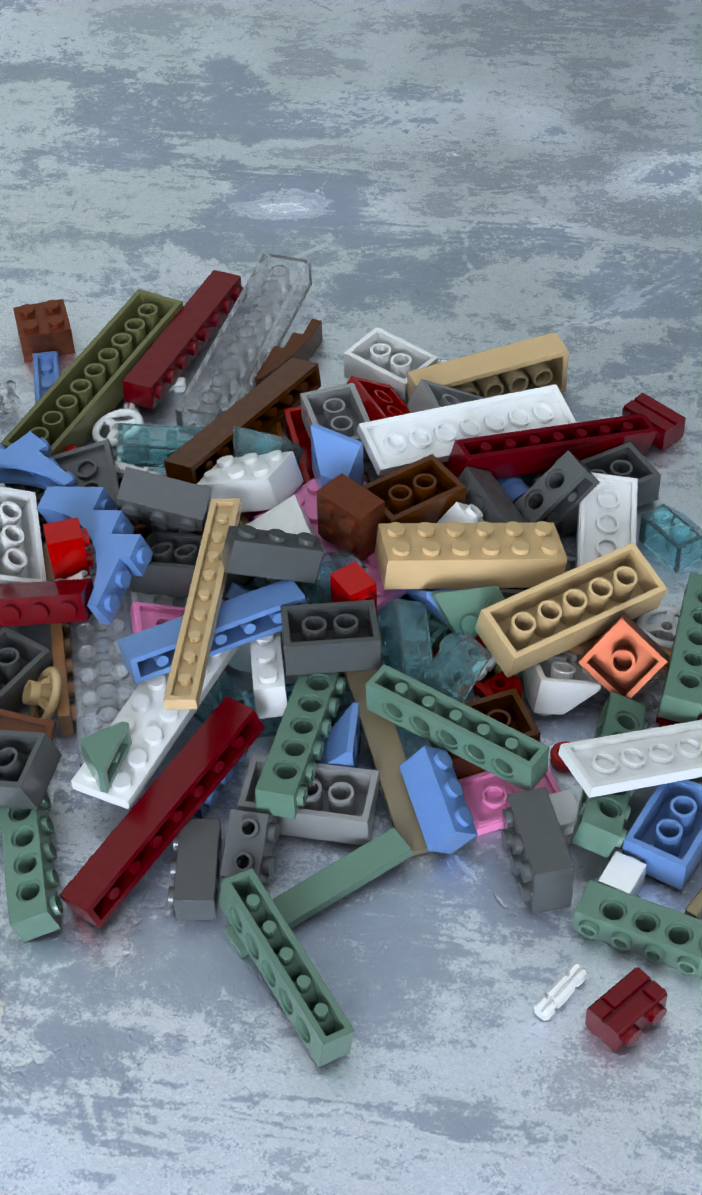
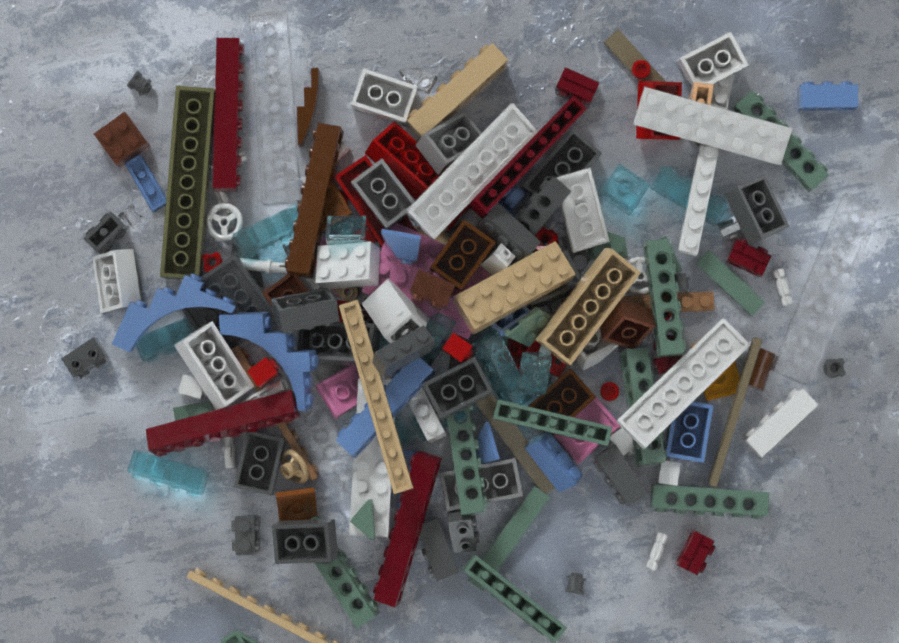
camera: 25 degrees left, 40 degrees up
none -> dark grey brick [127,71,152,96]
none -> dark grey brick [565,572,586,595]

